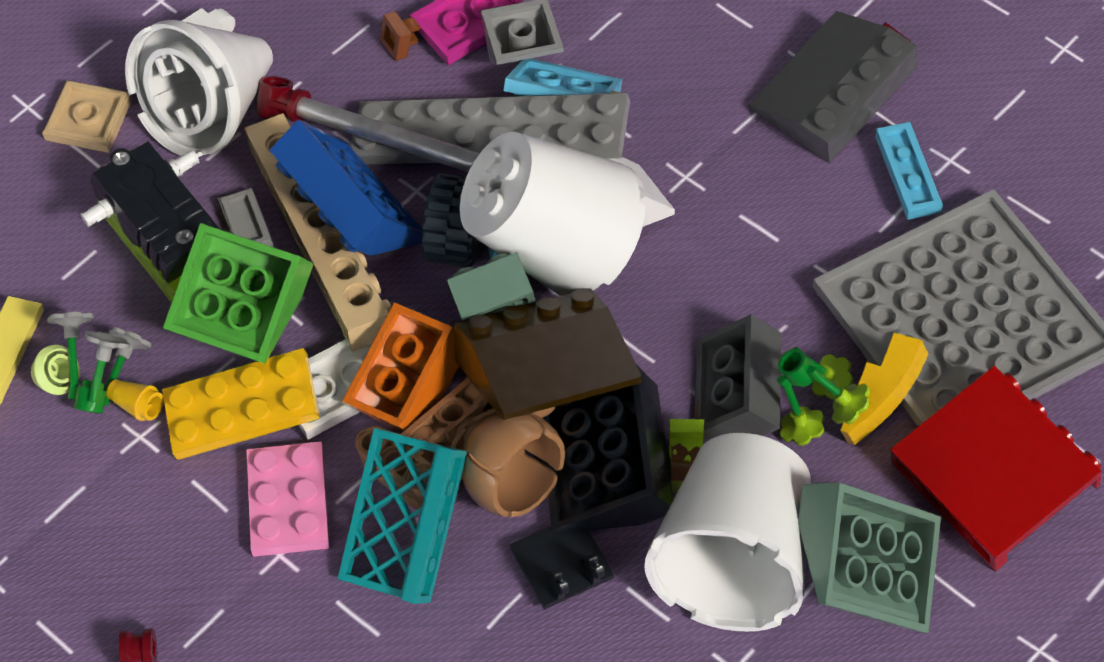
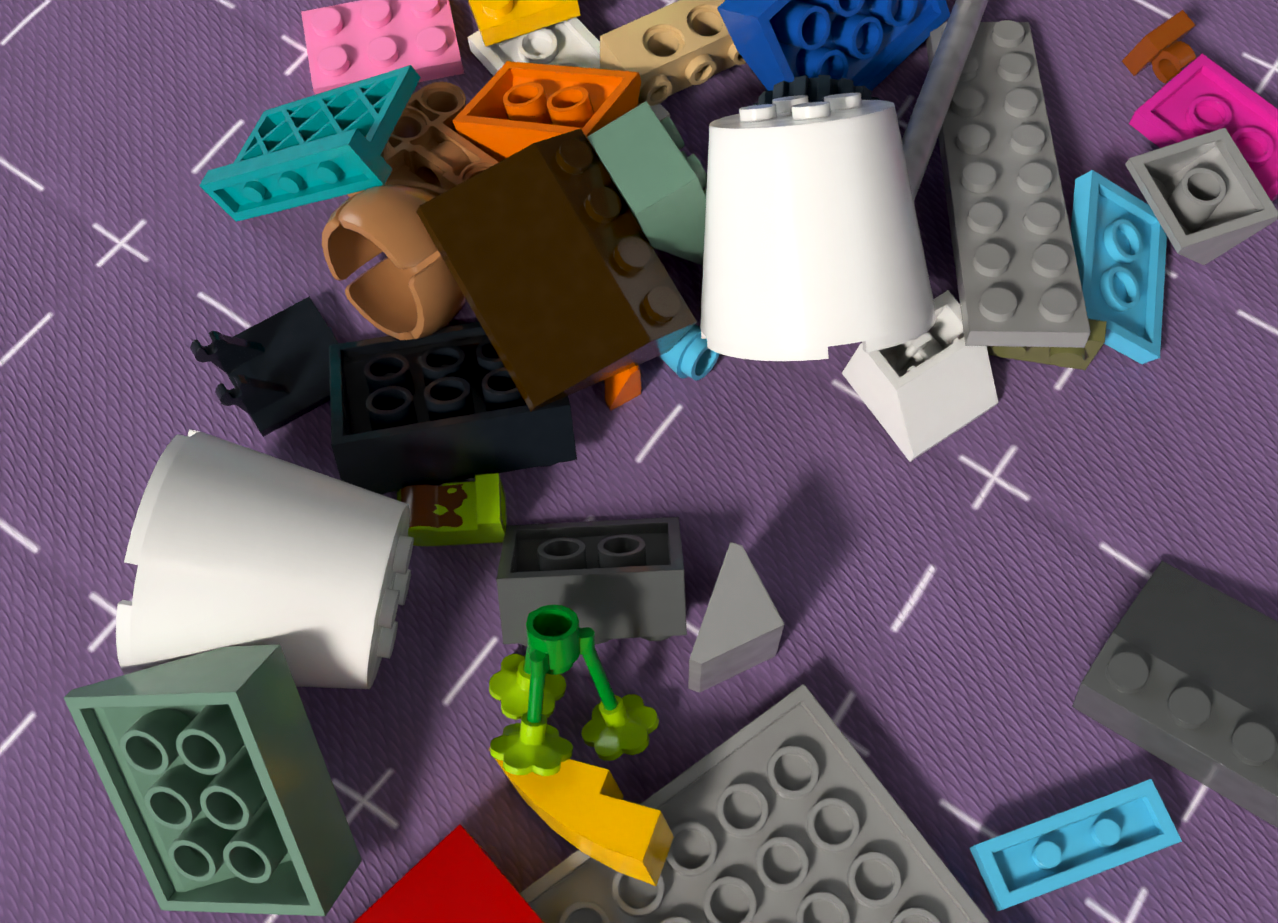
camera: 85 degrees right, 10 degrees up
none -> light grey slope [688,542,784,693]

